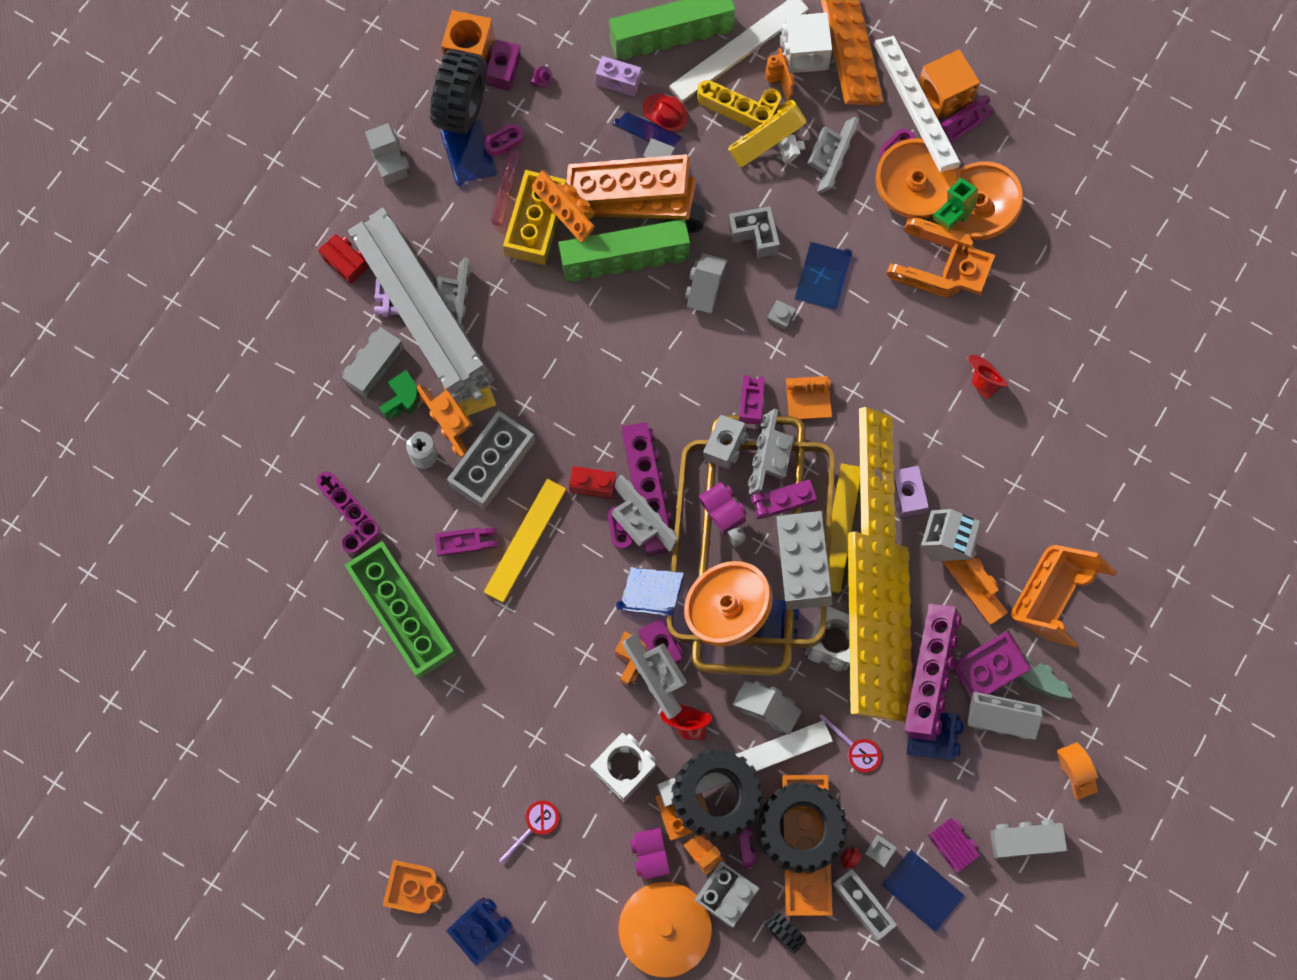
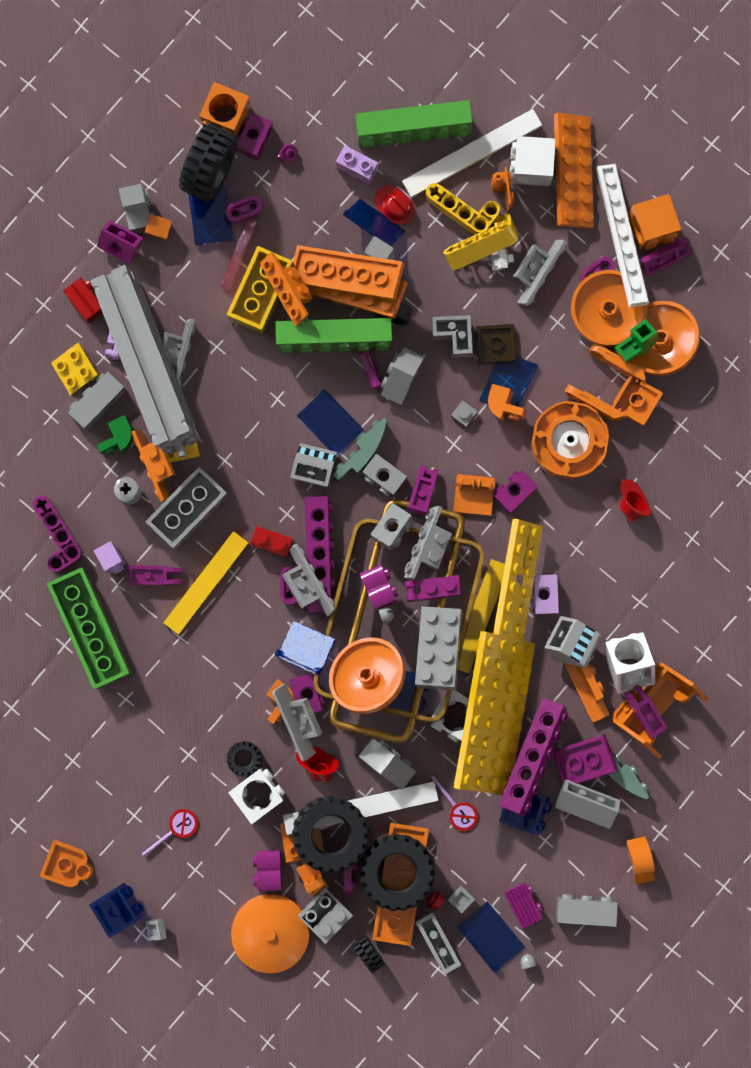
camera: 10 degrees right, 10 degrees up
none -> yellow hinge [51,342,98,395]
none -> lavender brick [94,541,126,574]
none -> magenta brick [97,220,143,264]
none -> orange panel [144,214,172,241]
none -> light grey plate [145,919,167,941]
none -> black tyre [226,741,262,776]
none -> light grey slope [290,443,337,489]
none -> clear blue piece [297,389,364,455]
none -> sand green slope [333,418,387,482]
none -> magenta axle [359,351,382,390]
none -> light grey brick [363,454,407,497]
none -> dark brown tile [476,324,516,365]
none -> orange brick [488,384,527,422]
none -> magenta brick [494,470,538,514]
none -> light grey hinge [520,954,537,970]
none -> orange piece [531,401,609,480]
none -> white brick [606,632,655,694]
none -> magenta hinge [624,684,667,739]

